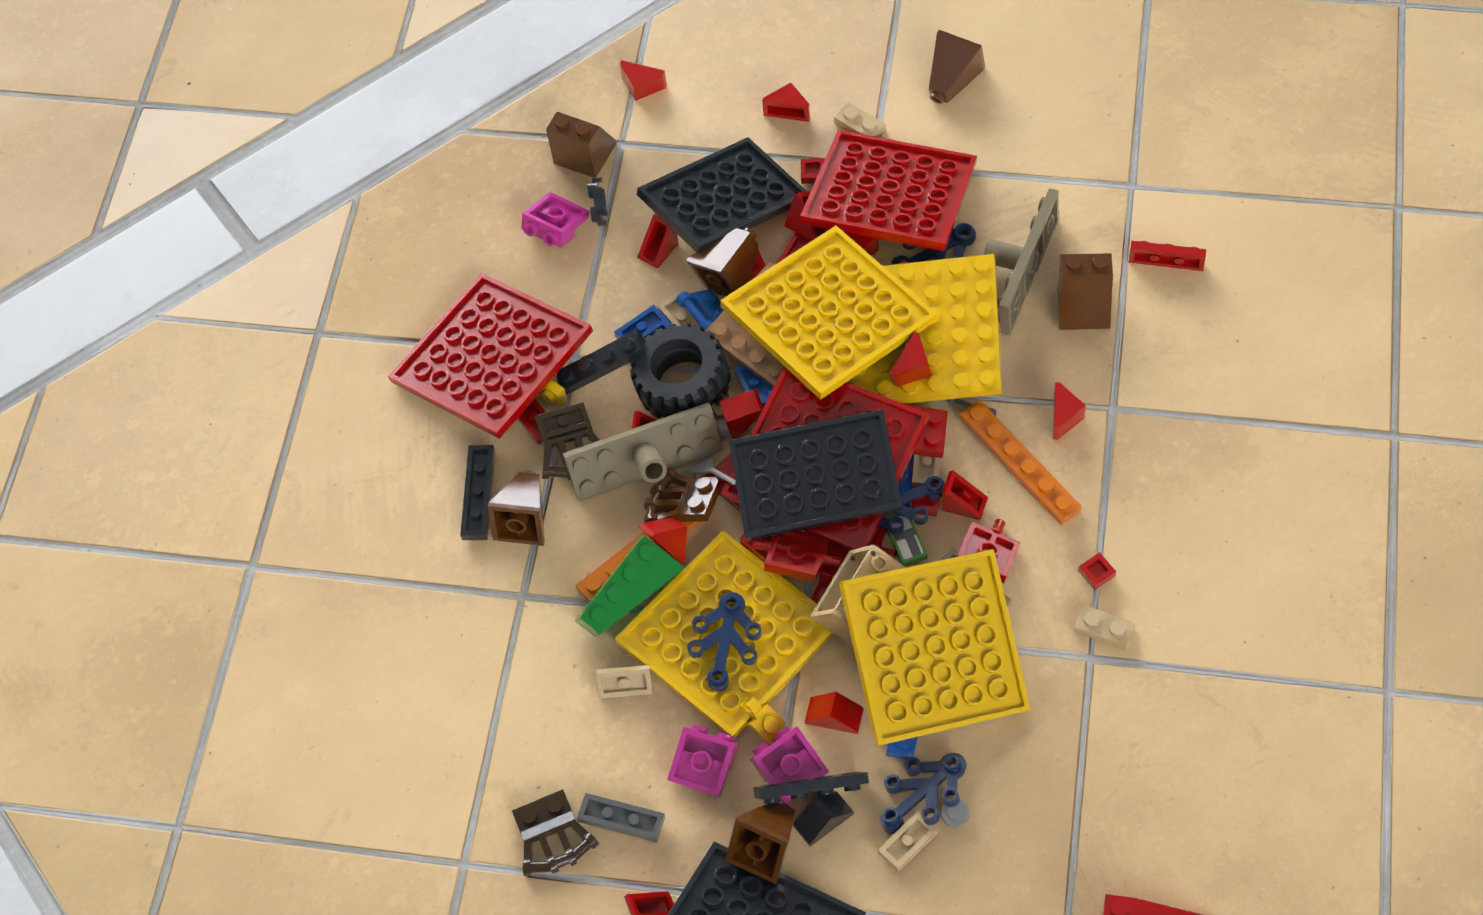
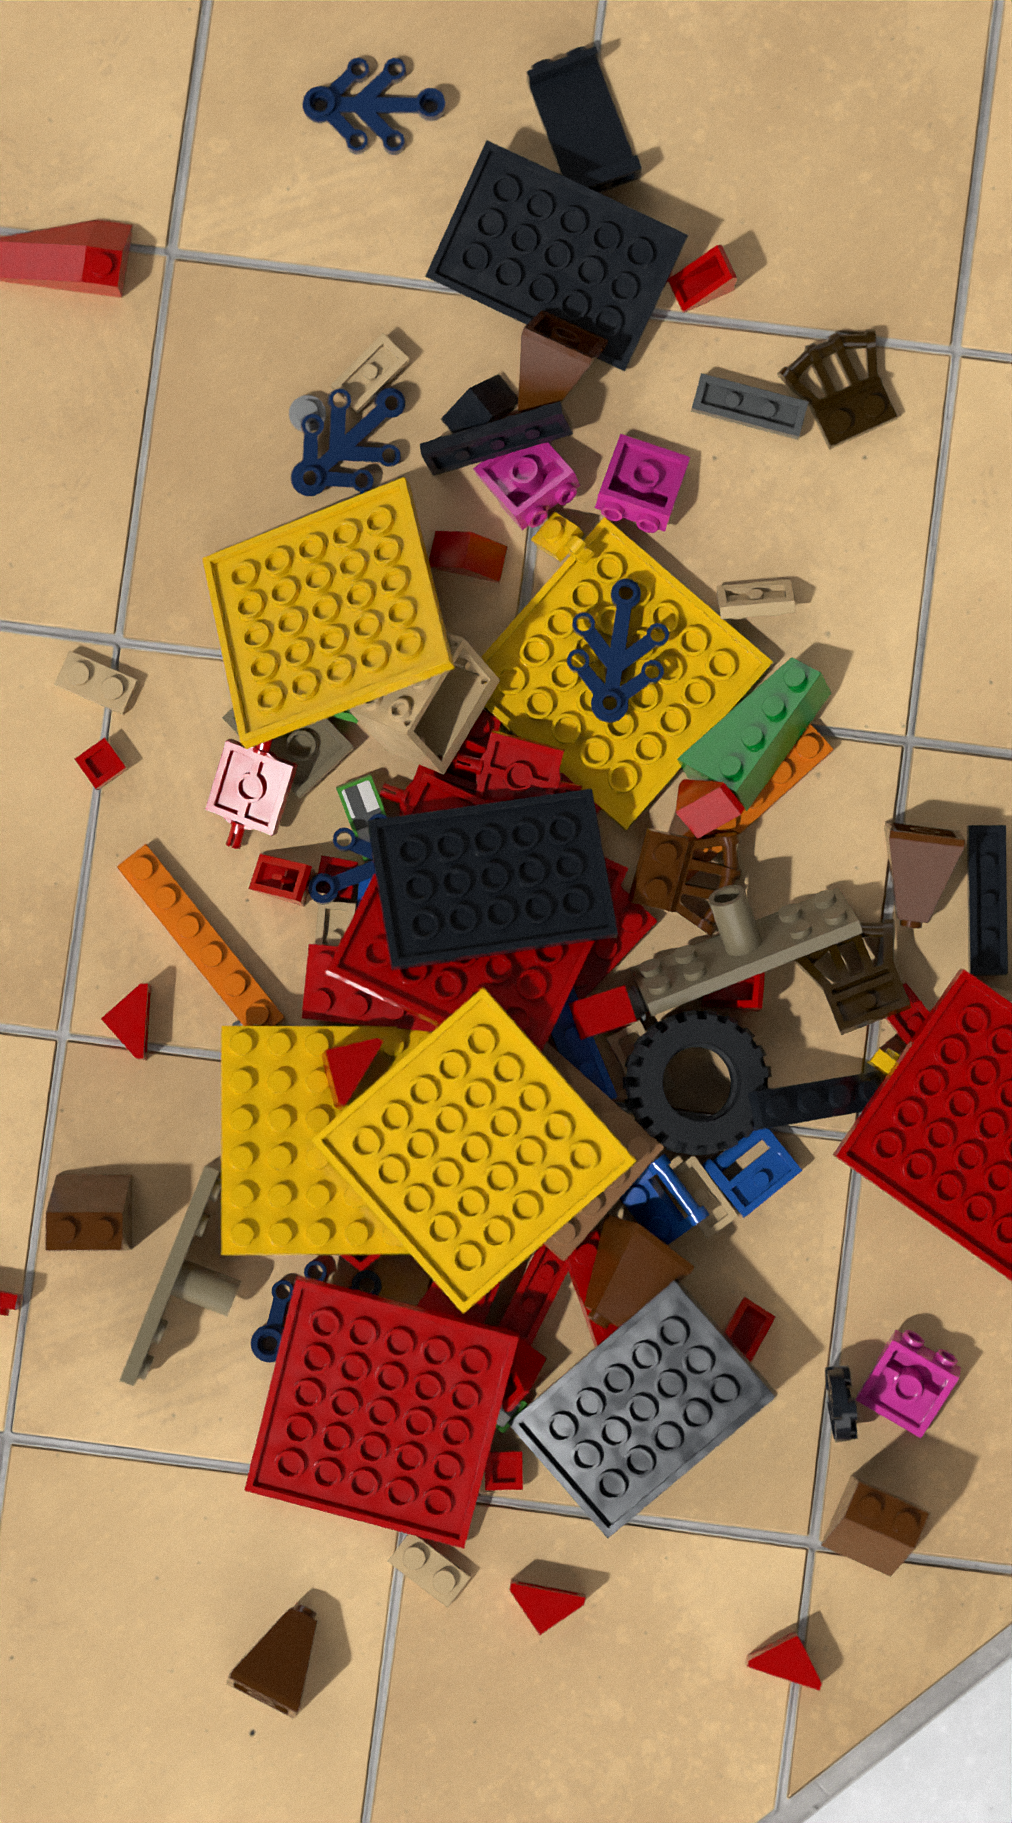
camera: 175 degrees right, 25 degrees up
light grey piece [682,454,736,485] -> none

